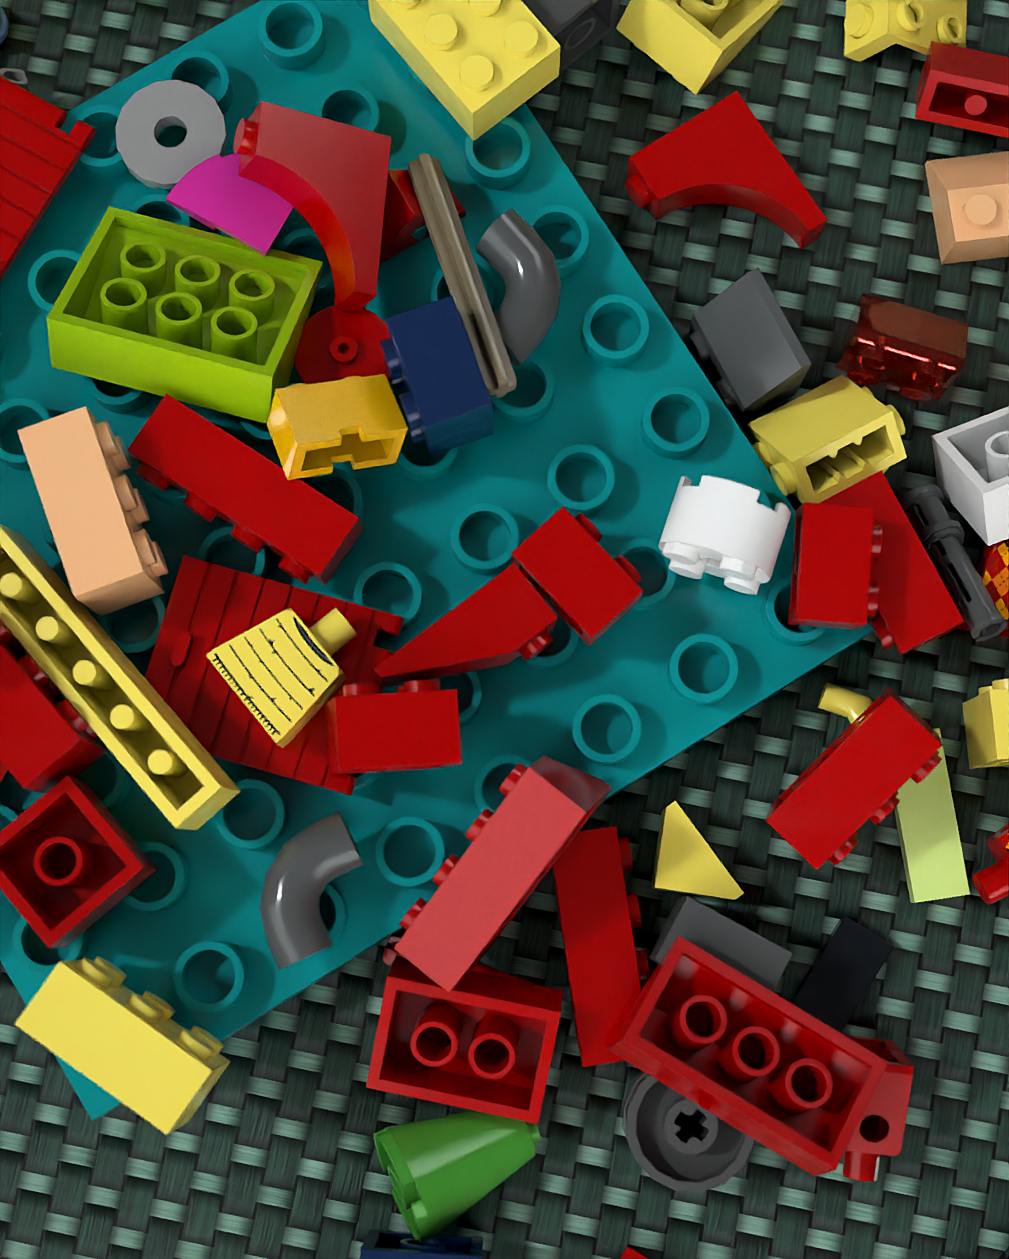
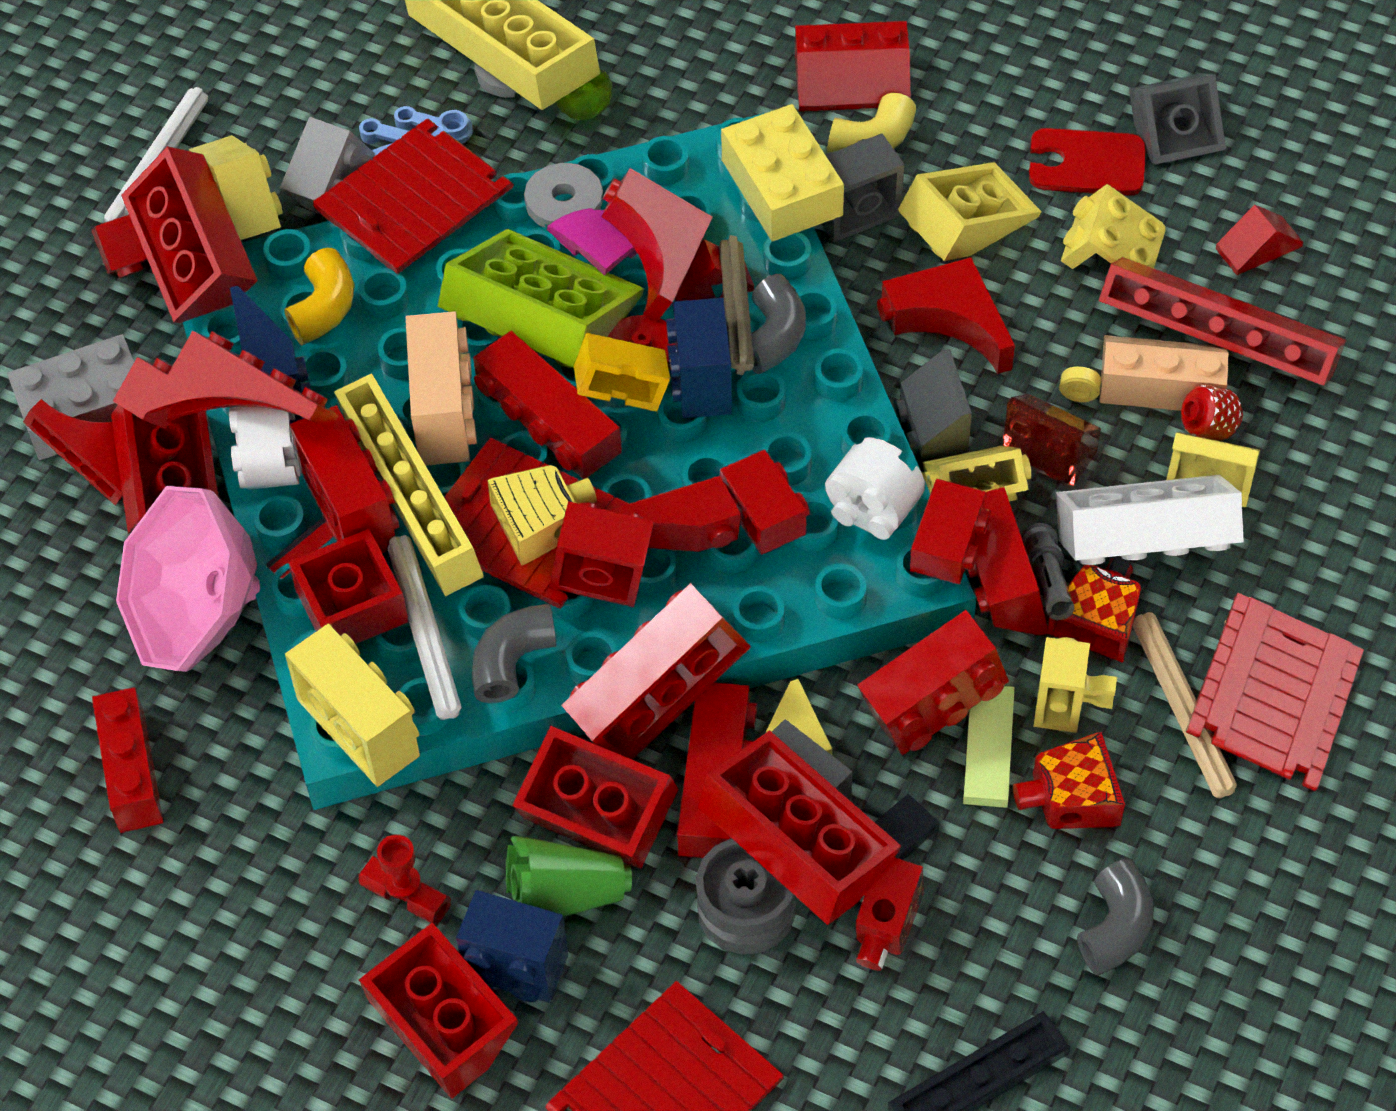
camera: 15 degrees right, 25 degrees down
none -> red bar [359,835,451,926]
none -> white axle [387,535,461,720]
none -> light yellow tile [1059,366,1101,402]

